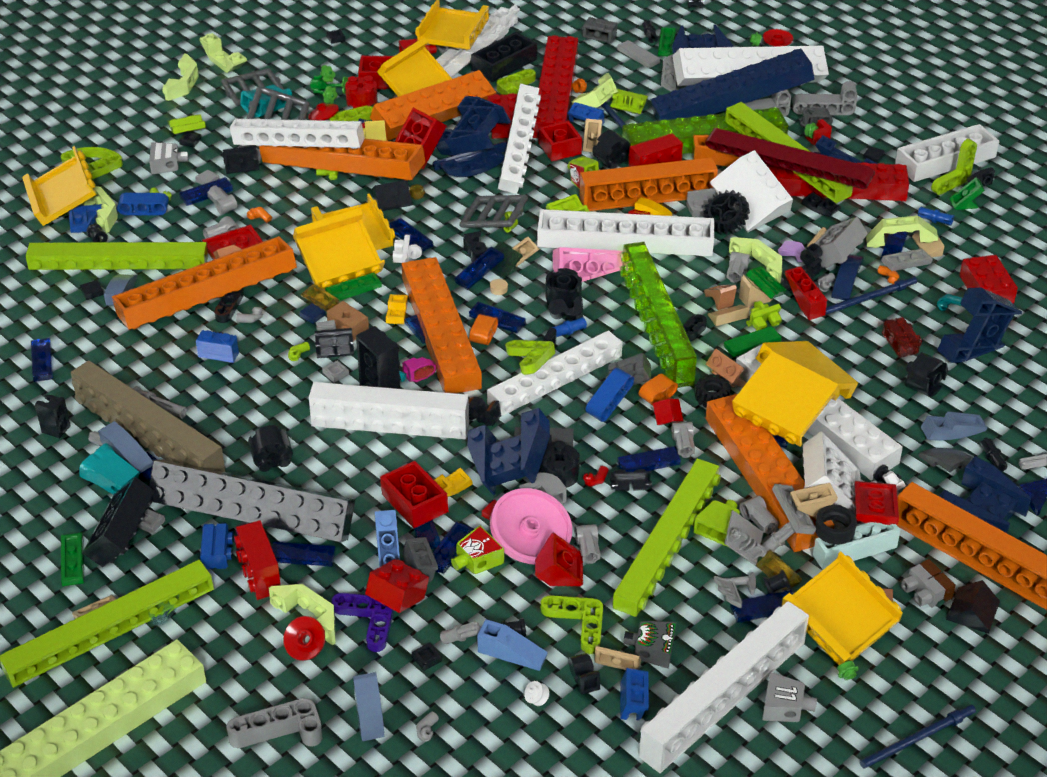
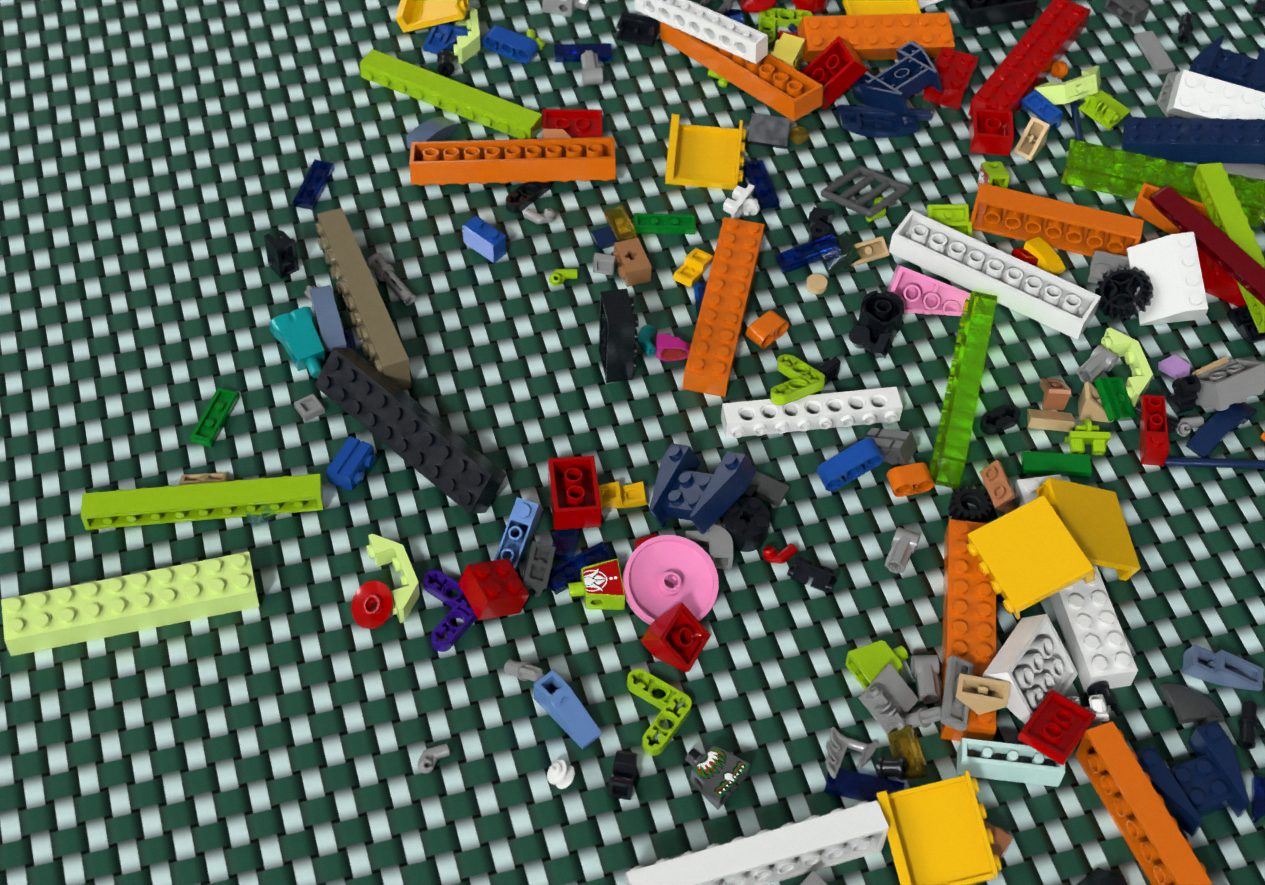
camera: 25 degrees right, 10 degrees up
black tile [80,280,104,300] -> none
black brick [82,477,155,567] -> none
light grey tile [195,169,220,188] -> none
light grey piece [203,216,240,239] -> none
light grey beam [226,698,322,748] -> none
red brick [234,520,281,600] -> none
orange arm [247,207,272,223] -> none
black brick [248,425,293,472] -> none
clear blue tile [272,542,336,567] -> none
yellow panel [293,208,385,290] -> none
white brick [309,382,469,439] -> none
black hinge [315,328,354,358] -> none
light grey tile [322,360,349,383] -> none
sand blue slope [353,672,385,741] -> none
black tile [411,642,442,671] -> none
clear blue tile [469,302,526,333] -> none
black leg [469,397,501,426] -> none
lime beam [497,69,536,95] -> none
white brick [498,84,541,194] -> none
black bush [501,618,526,637] -> none
blue pin [552,317,587,338] -> none
light grey piece [575,524,600,564] -> none
black brick [592,130,630,169] -> none
tan slope [595,646,641,670] -> none
lime brick [613,458,721,617] -> none
clear blue tile [618,446,681,472] -> none
blue hinge [620,668,649,720] -> none
red brick [629,133,683,167] -> none
red panel [653,398,683,425] -> none
green tile [658,27,676,57] -> none
black tyre [815,505,857,545] -> none
clear red brick [882,317,922,358] -> none
light grey hips [901,559,956,608] -> none
black brick [905,352,948,397] -> none

